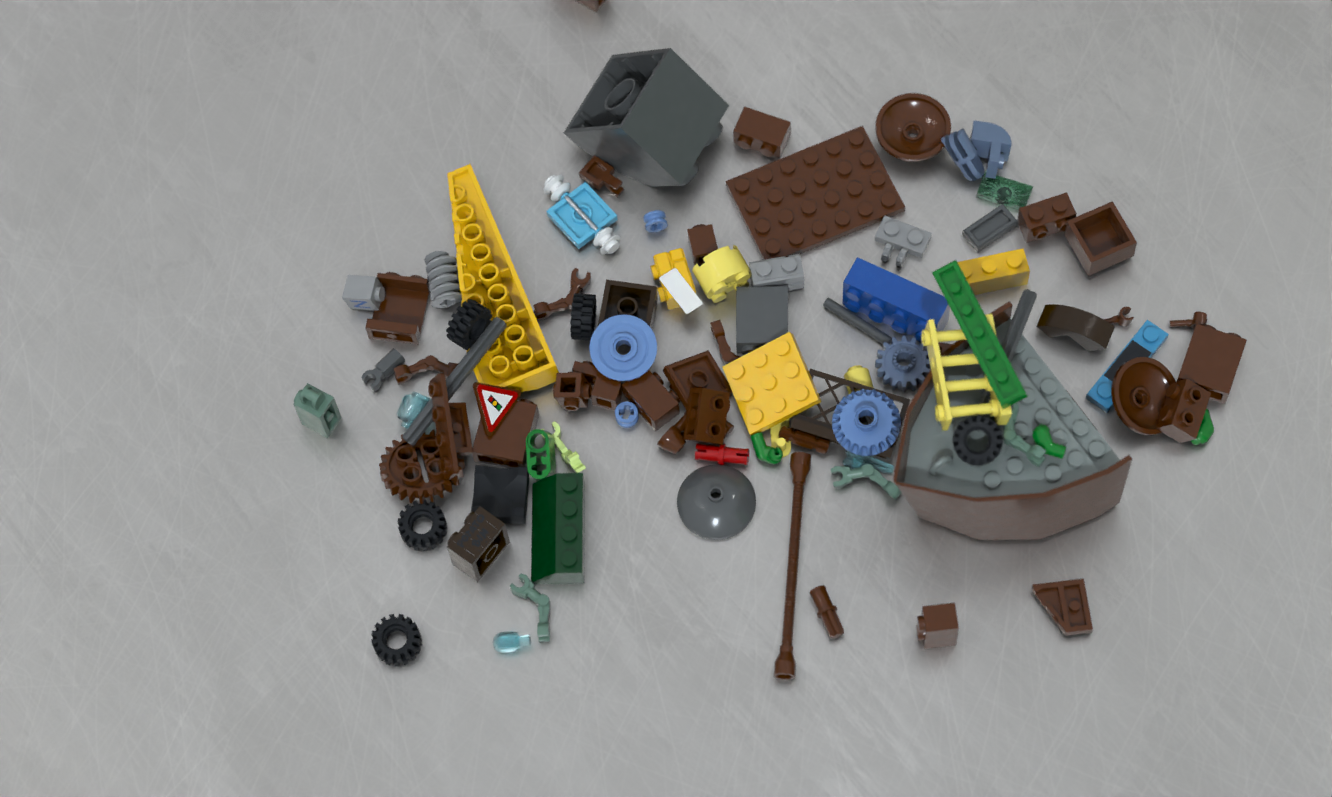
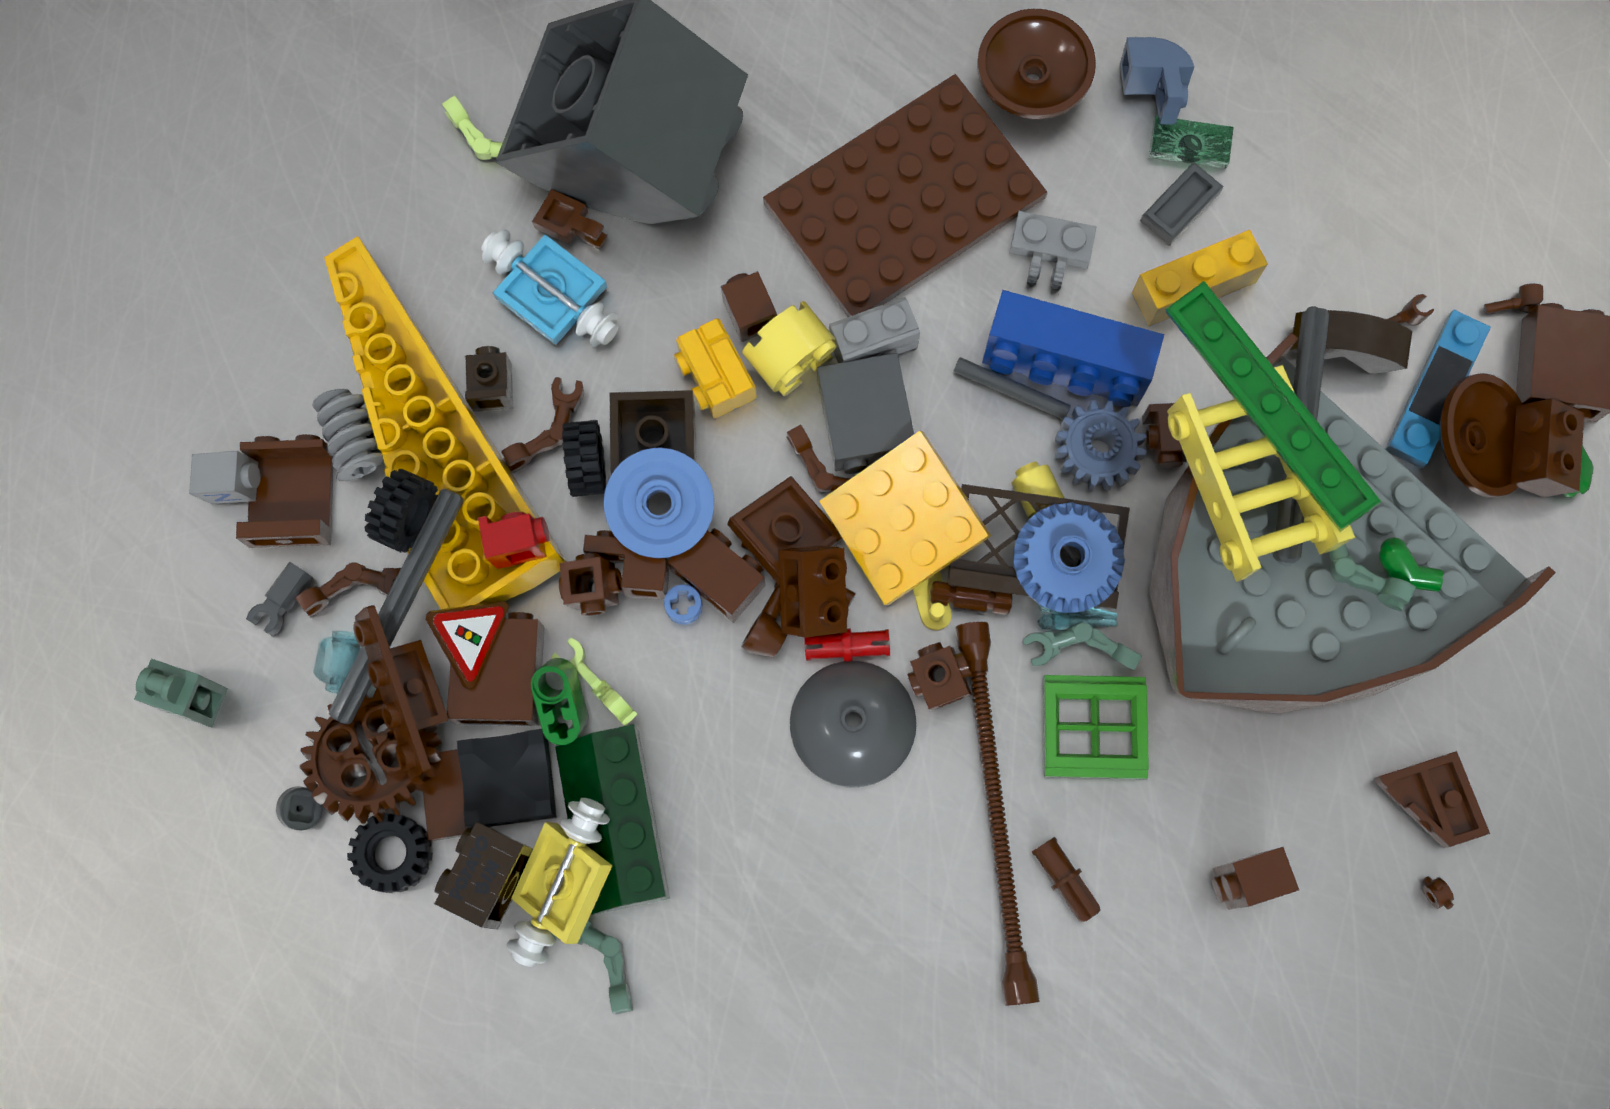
camera: 15 degrees left, 10 degrees up
black tyre [371,614,422,666] -> none
clear light blue cylinder [493,631,531,653] -> none
medium blue bush [643,210,668,232] -> none
white sticker [659,268,703,314] -> none
reddish brown brick [733,106,791,159] -> none
green arm [750,433,783,464] -> none
sand blue arm [941,128,984,181] -> none
black tyre [953,416,1003,466] -> none
reddish brown brick [1017,192,1077,243] -> none
reddish brown piece [1064,201,1137,276] -> none
none -> dark grey tile [276,786,323,830]
none -> reddish brown tile [422,749,467,841]
none -> yellowish green piece [442,95,503,160]
none -> dark brown brick [465,346,513,412]
none -> red brick [478,512,550,569]
none -> light yellow plate [507,798,612,967]
none -> reddish brown brick [907,642,972,710]
none -> bright green piece [1043,675,1149,779]
none -> reddish brown piece [1422,876,1454,910]

